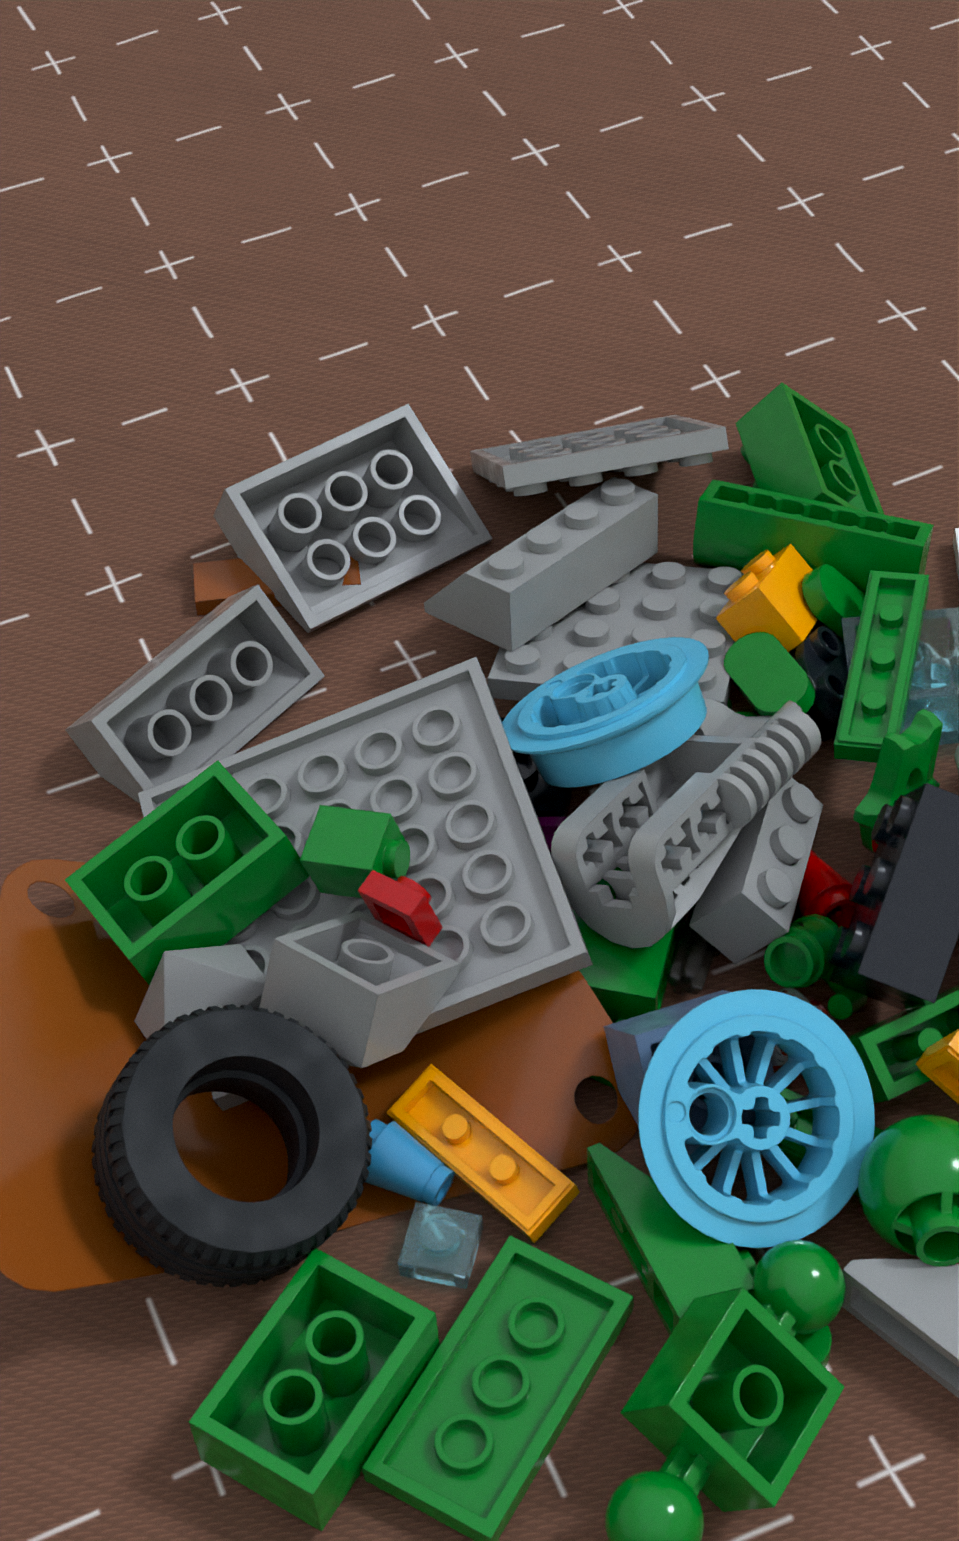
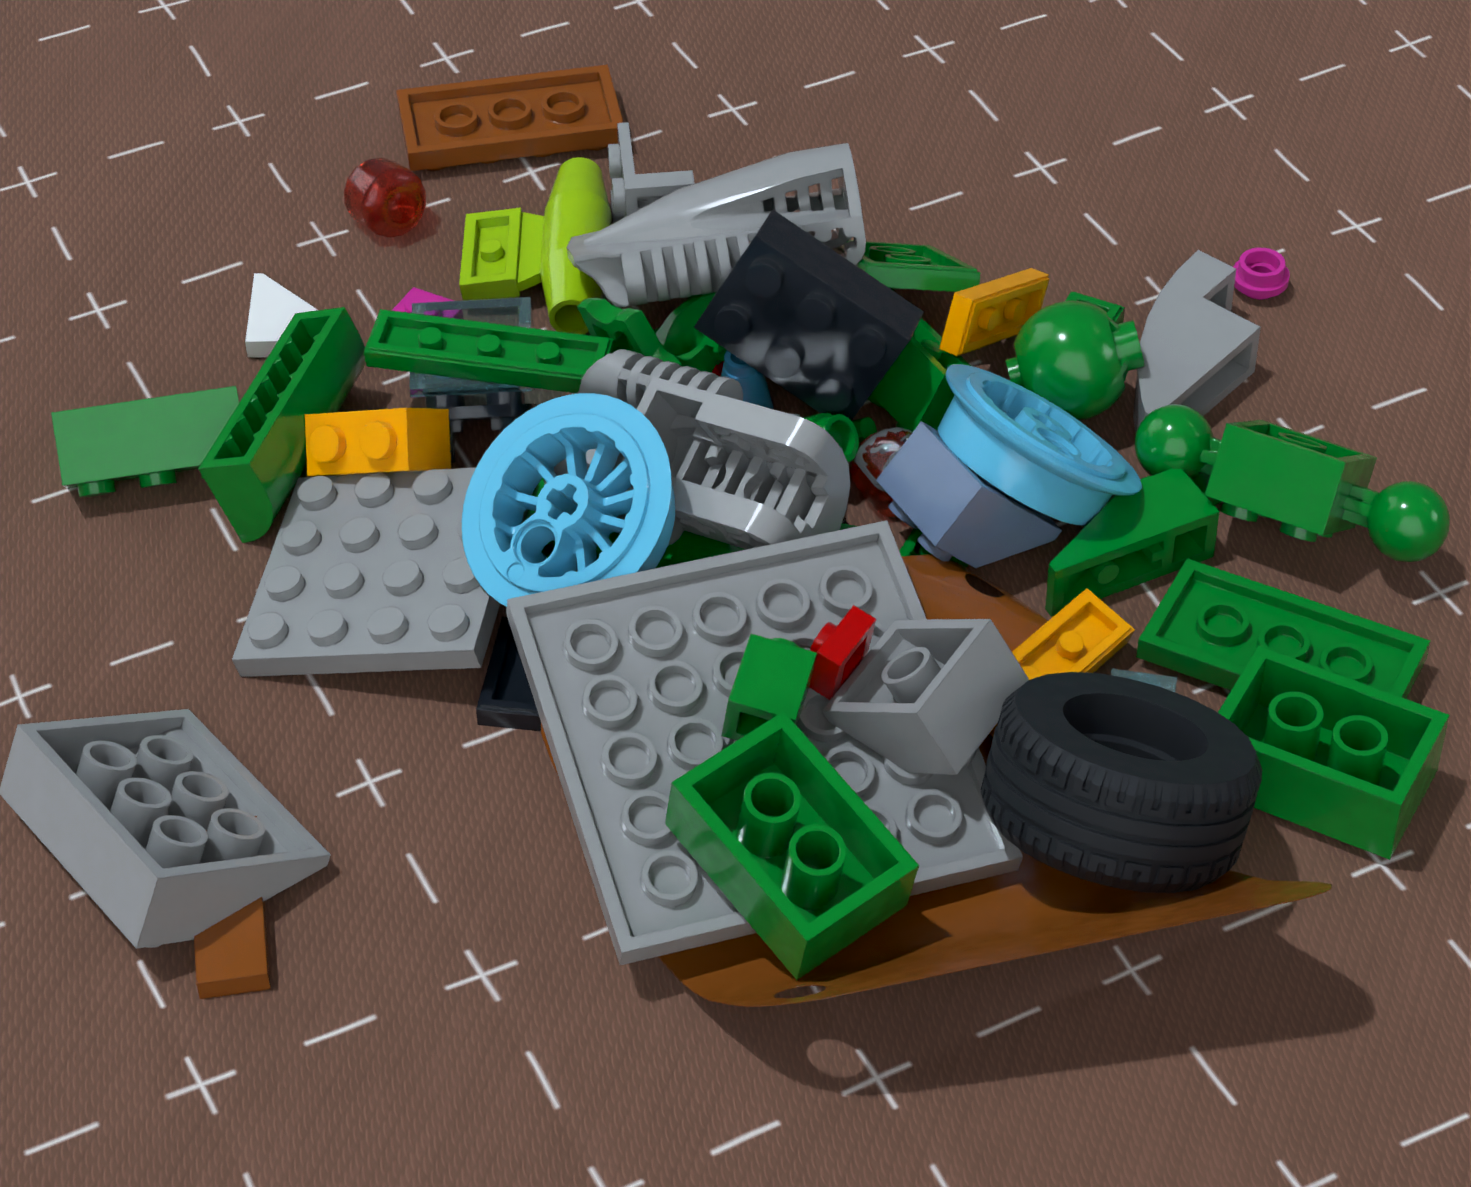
camera: 95 degrees left, 5 degrees down
light grey slope [65,584,325,803] -> none
light grey slope [134,944,266,1039] -> none
light grey slope [424,477,658,652] -> none
light grey plate [470,415,729,496] -> none
green tile [724,632,815,716] -> none
green tile [802,564,865,648] -> none

